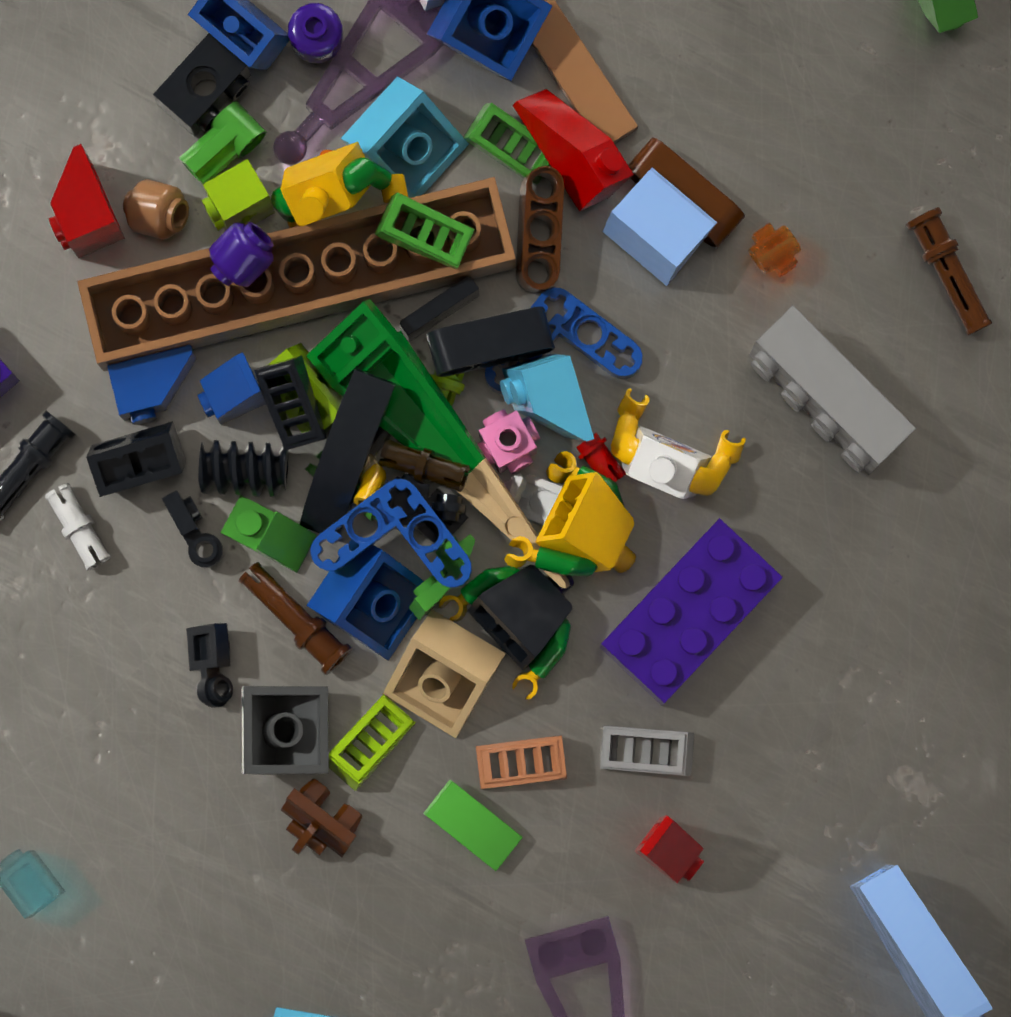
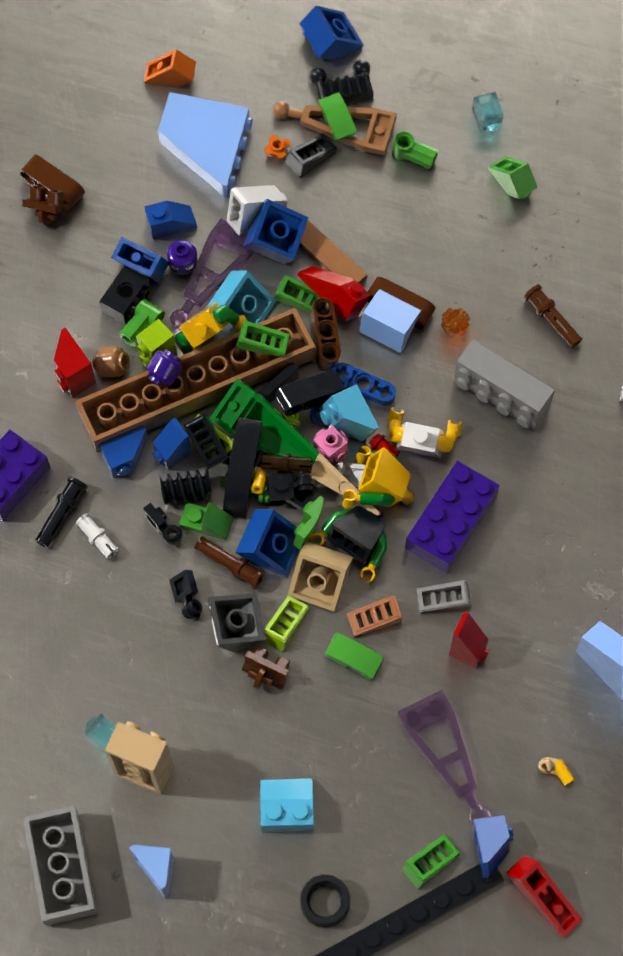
camera: 10 degrees left, 15 degrees down
black brick [86,421,186,497] -> none
blue beam [310,479,472,588] -> none
none -> tan brick [104,722,174,795]

